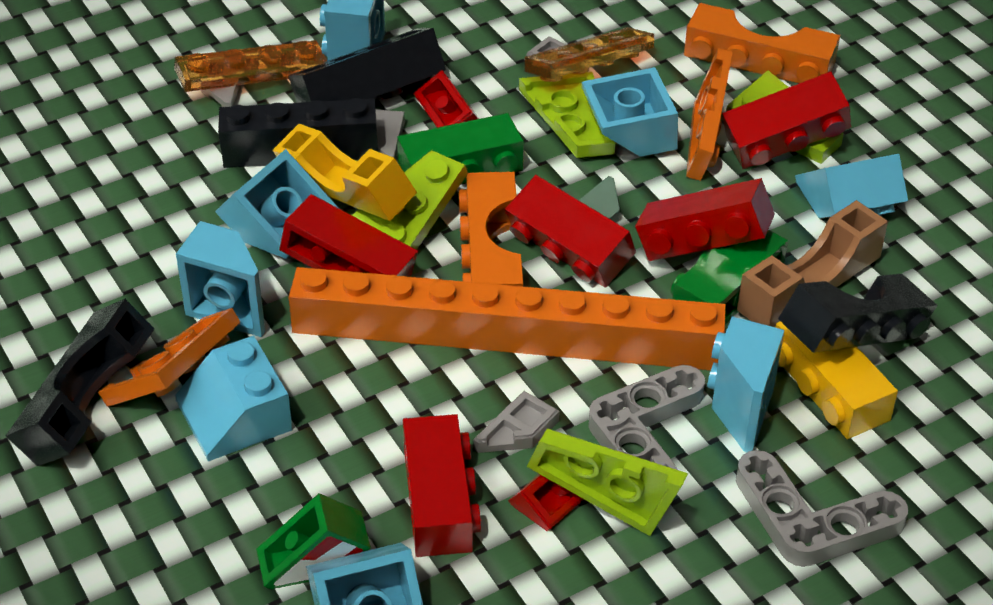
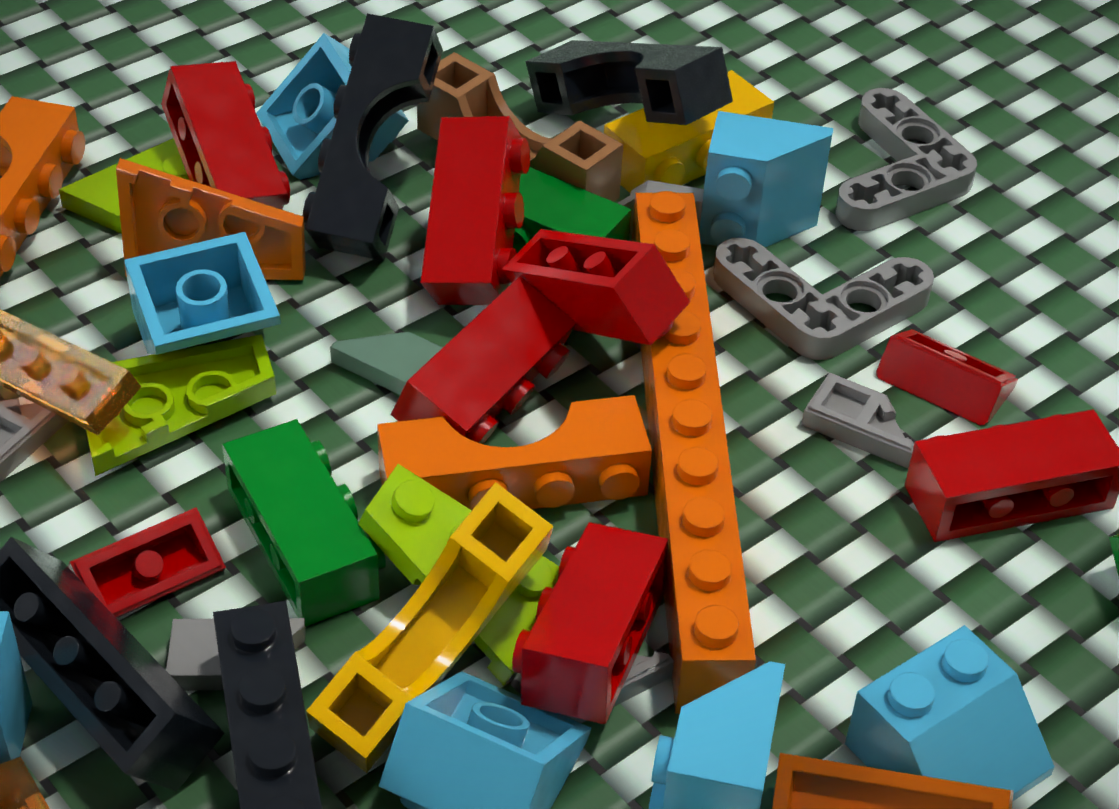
camera: 100 degrees left, 0 degrees up
lime wing [527,428,688,536] -> none
none -> black arch [303,13,443,261]
none -> red brick [502,229,690,345]

